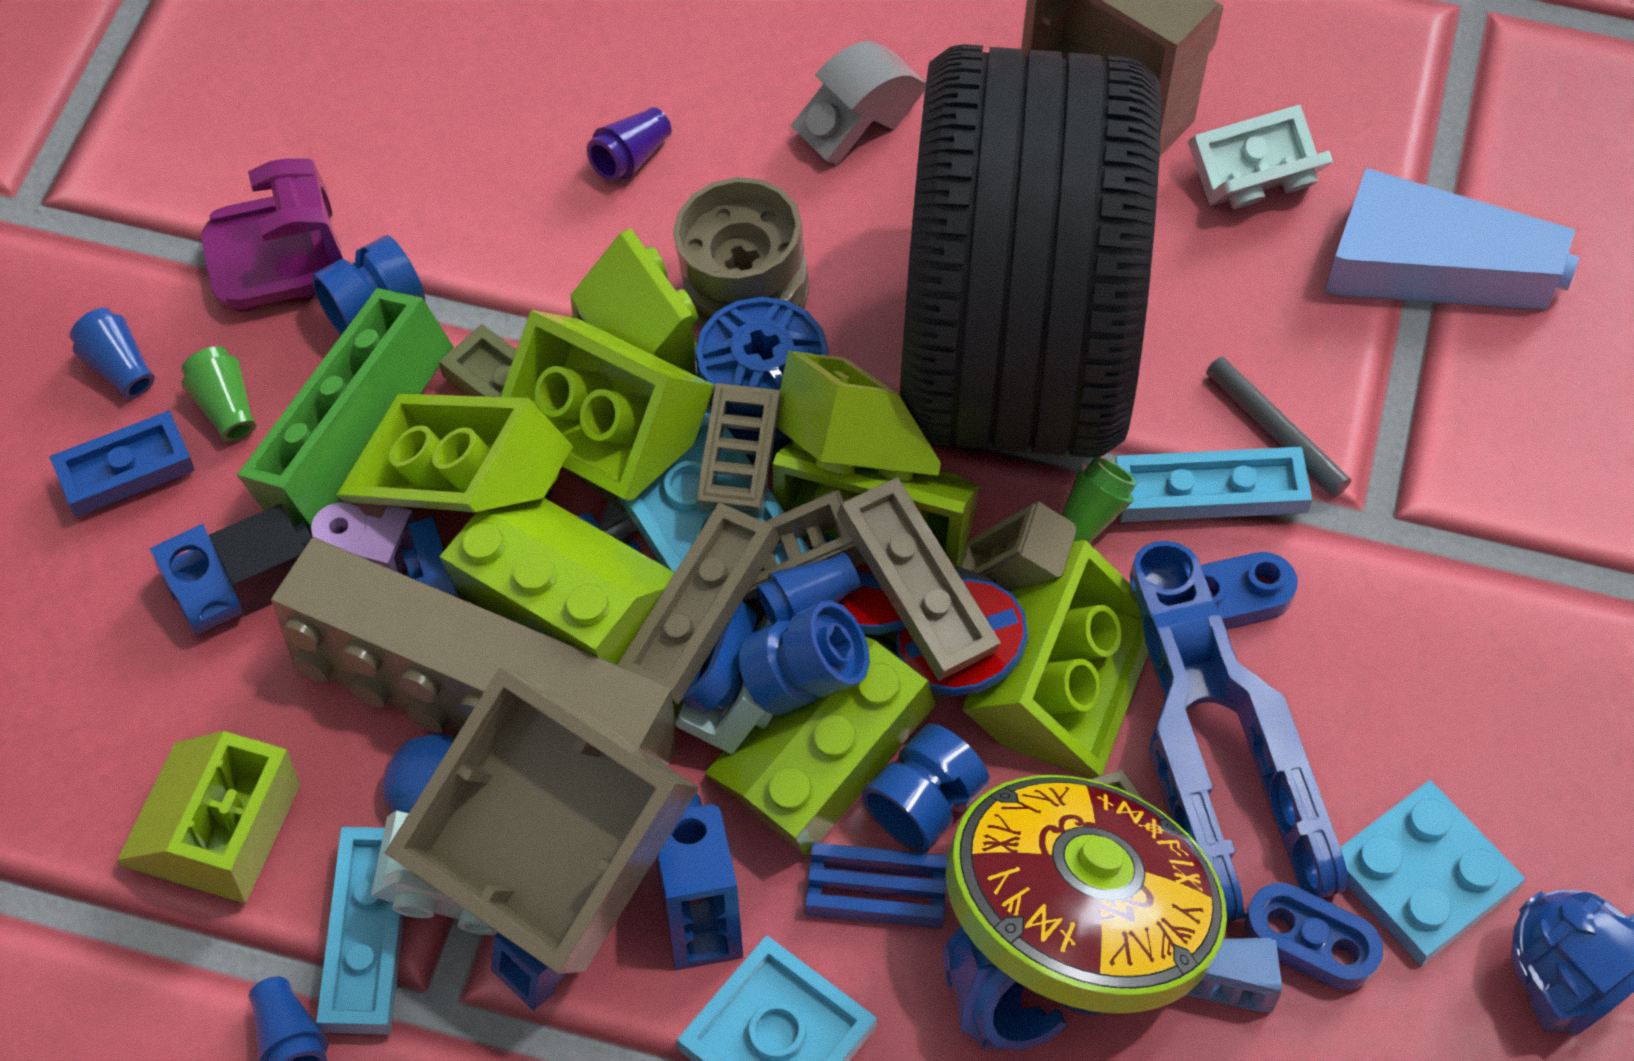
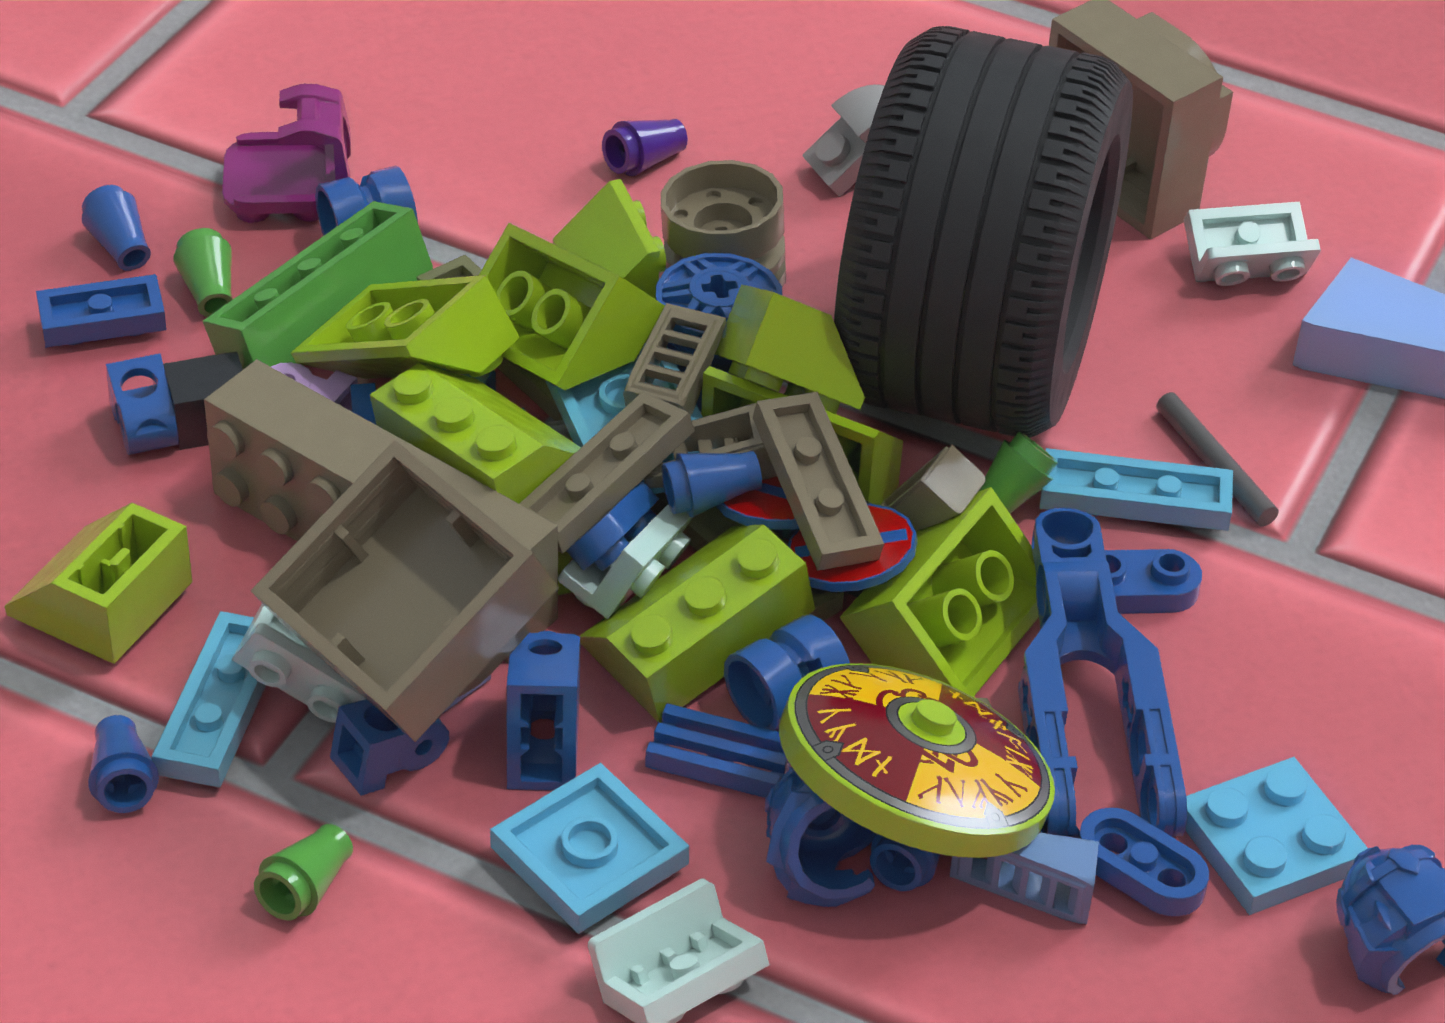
camera: 10 degrees right, 15 degrees down
blue wheel [739,600,870,716] -> none

